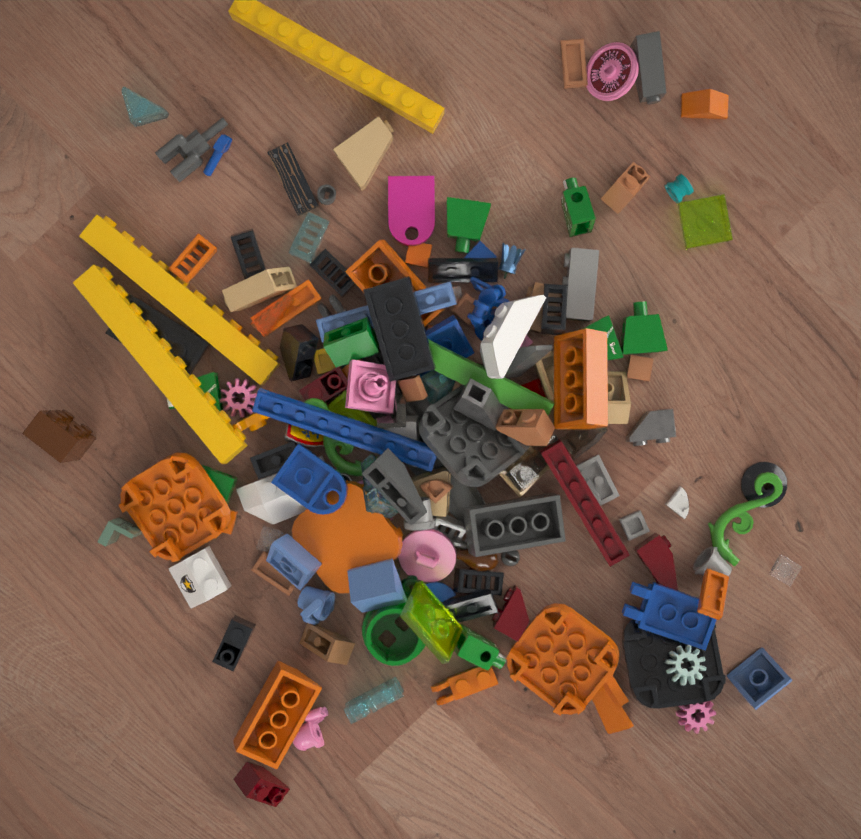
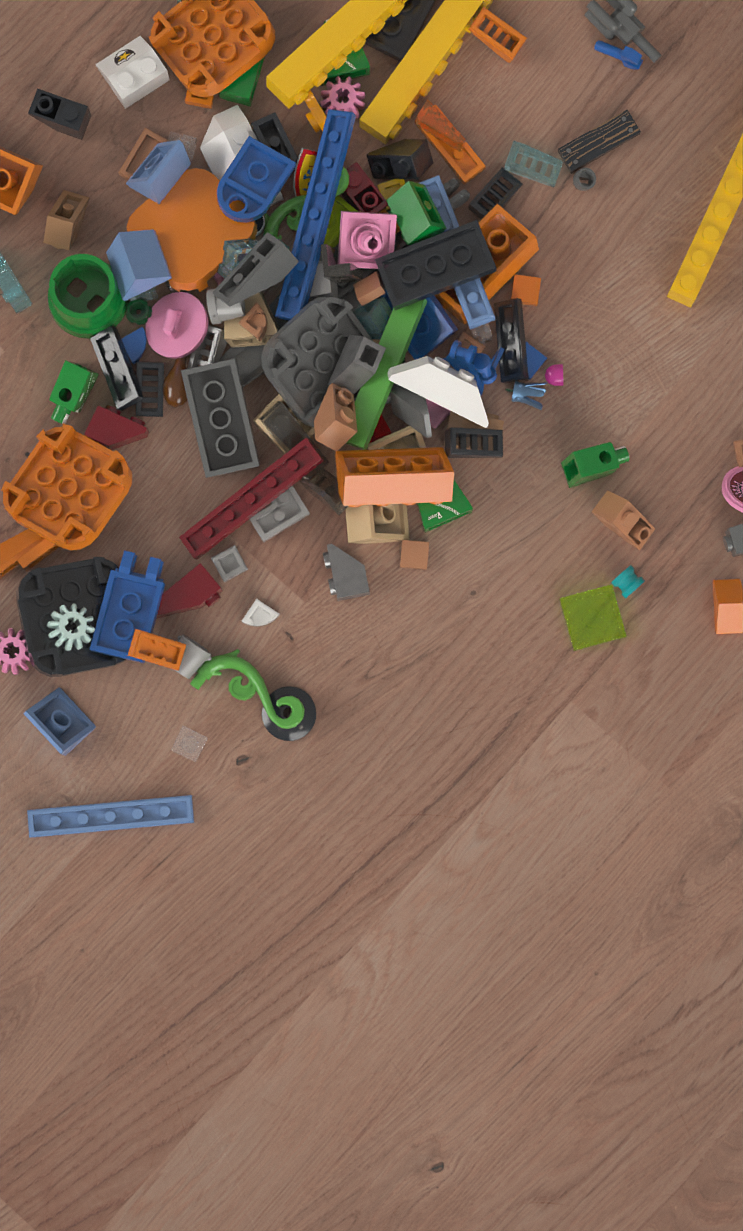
camera: 85 degrees right, 5 degrees down
tan slope [222,267,297,312] -> none
black slope [231,229,266,279] -> none
medium blue piece [298,586,335,625] -> none
tan slope [333,117,394,191] -> none
dark pink tile [388,176,435,246] -> none
clear neon green tile [400,581,463,664] -> none
orange hinge [431,666,498,706] -> none
green torso [446,197,491,254] -> none
dark grey hinge [501,550,520,566] -> none
light grey brick [560,248,599,322] -> none
green torso [620,301,668,355] -> none
none -> medium blue tile [27,795,194,838]
none -> dark pink hinge [545,364,563,386]

